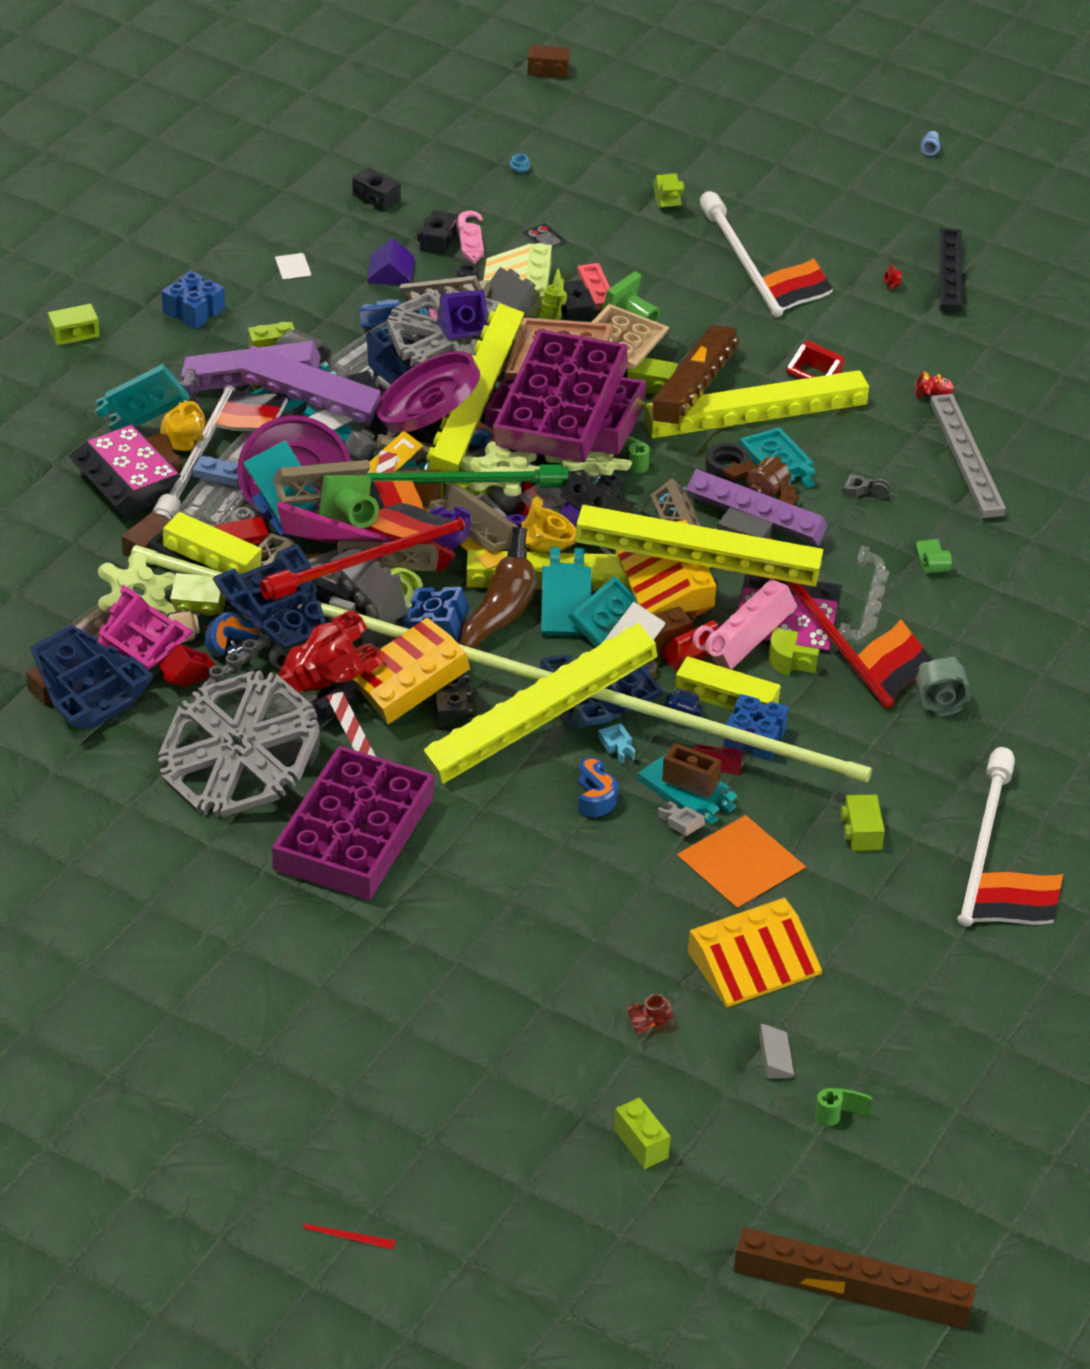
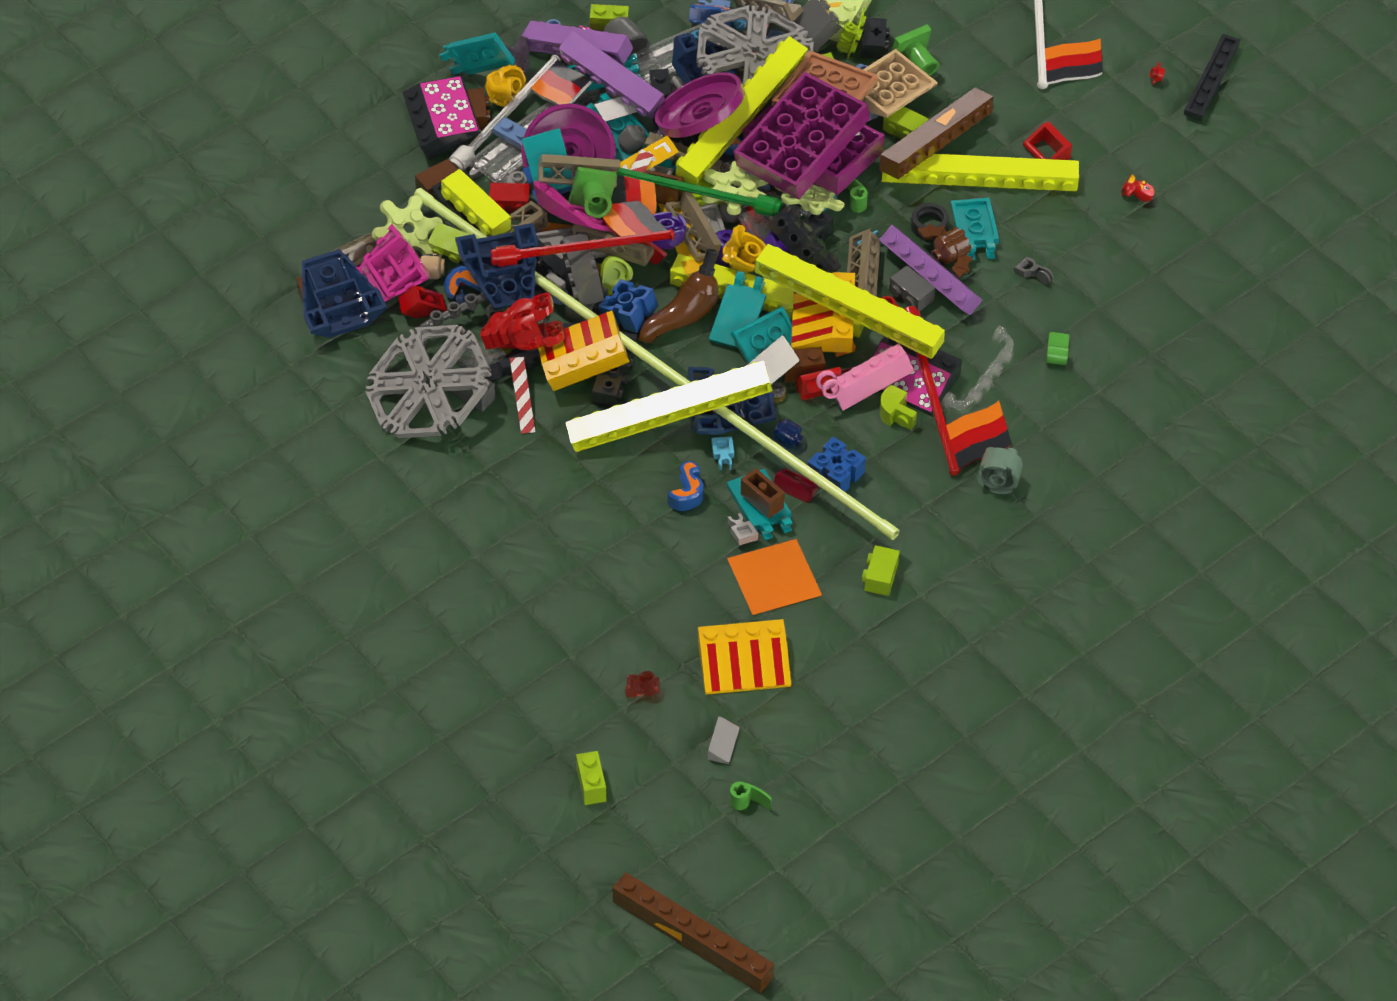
camera: 20 degrees right, 10 degrees up
magenta brick [272,746,434,901] -> none
red sticker [303,1224,395,1250] -> none
dark purple slope [437,290,489,340] -> none
coral plate [577,263,610,311] -> none
neon yellow brick [675,656,780,711] -> none
light grey plate [930,394,1006,518] -> none
flag [957,747,1063,927] -> none

